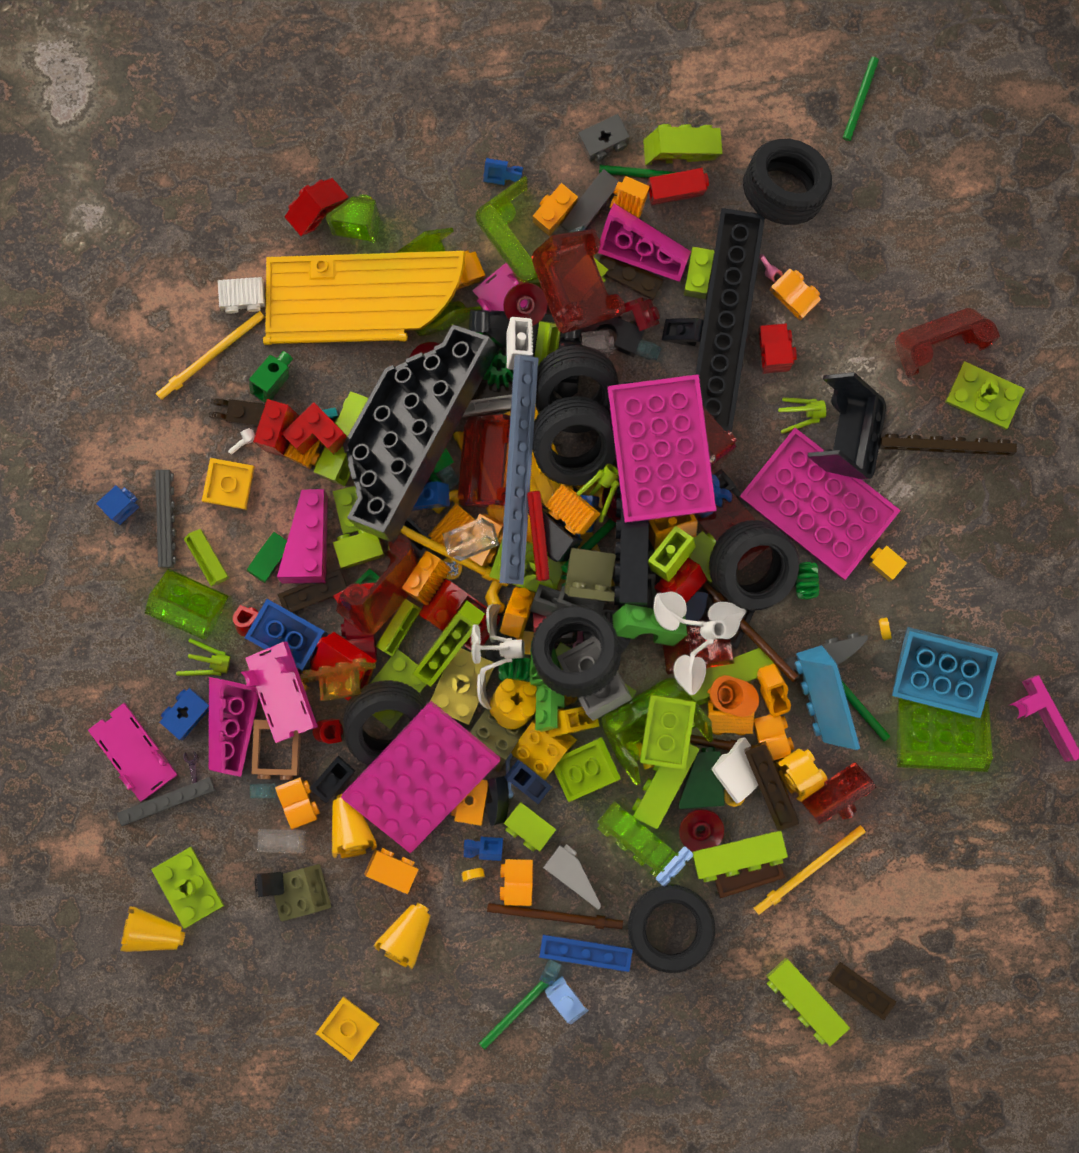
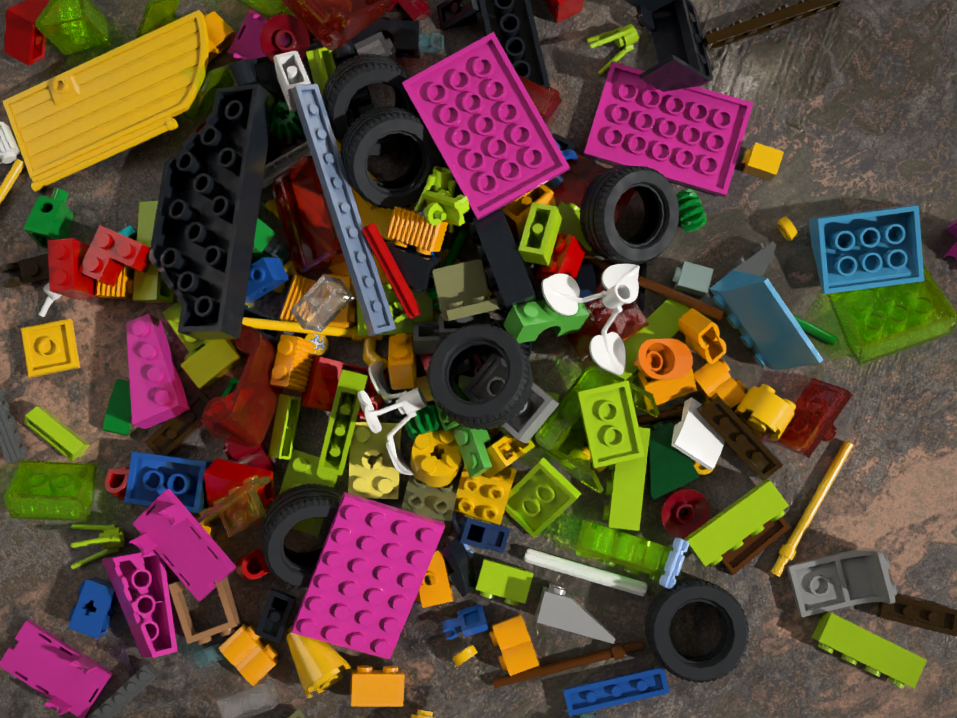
camera: 20 degrees left, 0 degrees up
none -> lime hips [422,189,470,226]
none -> white axle [524,549,648,596]
none -> light aqua brick [672,261,714,297]
none -> light grey bracket [786,547,897,617]

